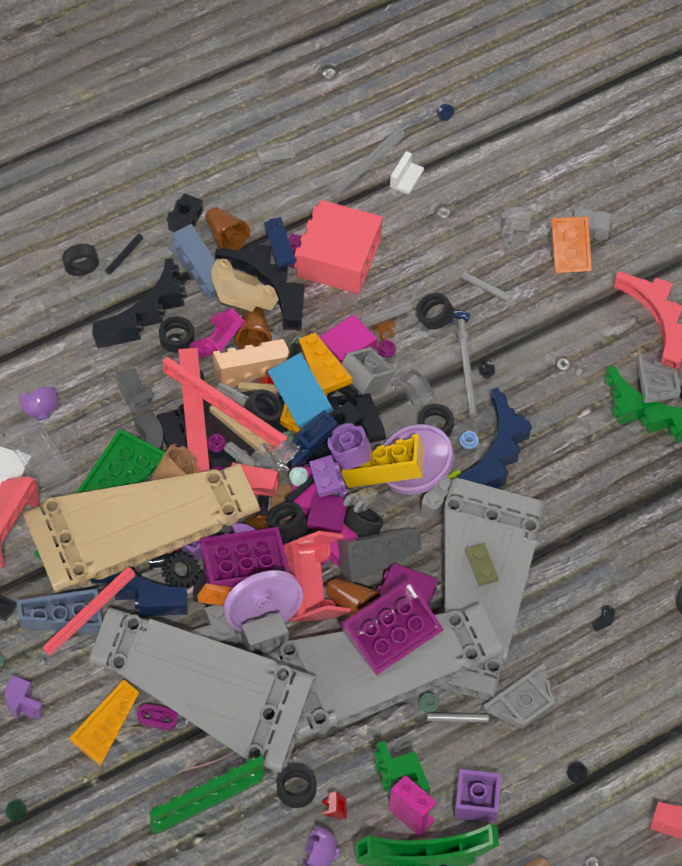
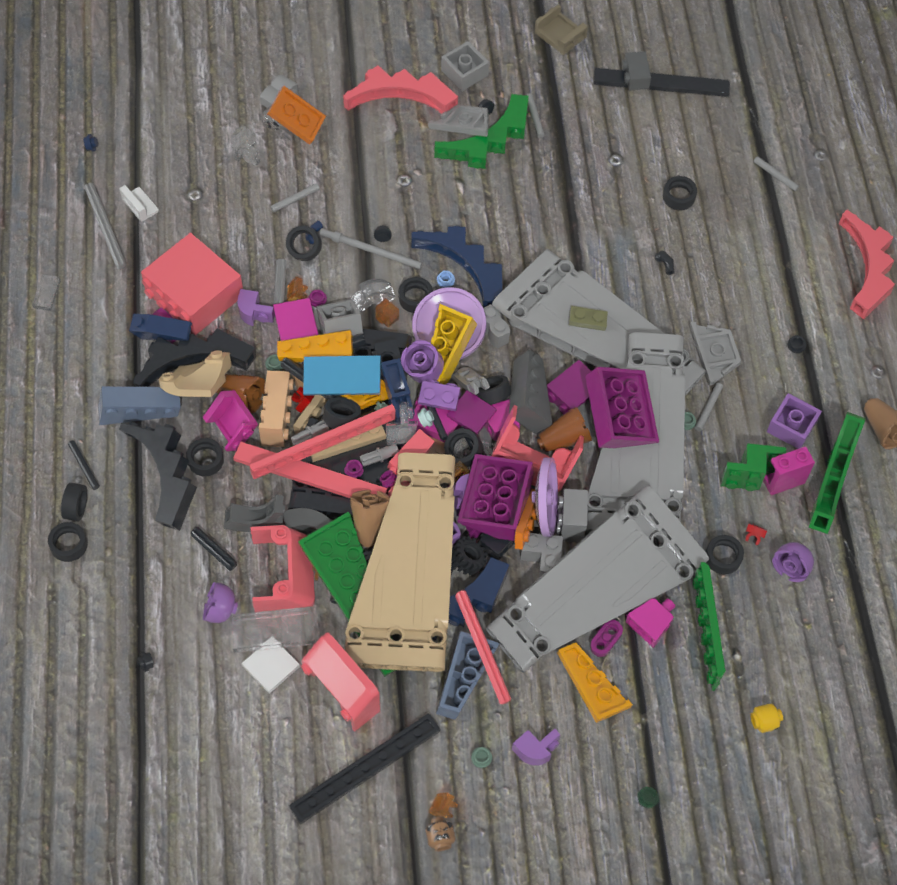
camera: 65 degrees left, 5 degrees up
black brick [166,193,204,232] -> none
dark orange cone [205,207,250,250] -> none
none -> black tyre [48,522,88,562]
none -> black axle [191,527,237,571]
none -> medium lavender brick [237,289,275,326]
none -> coral windscreen [251,525,315,613]
none -> clear orange plate [375,298,399,328]
none -> dark pink torso [626,598,675,648]

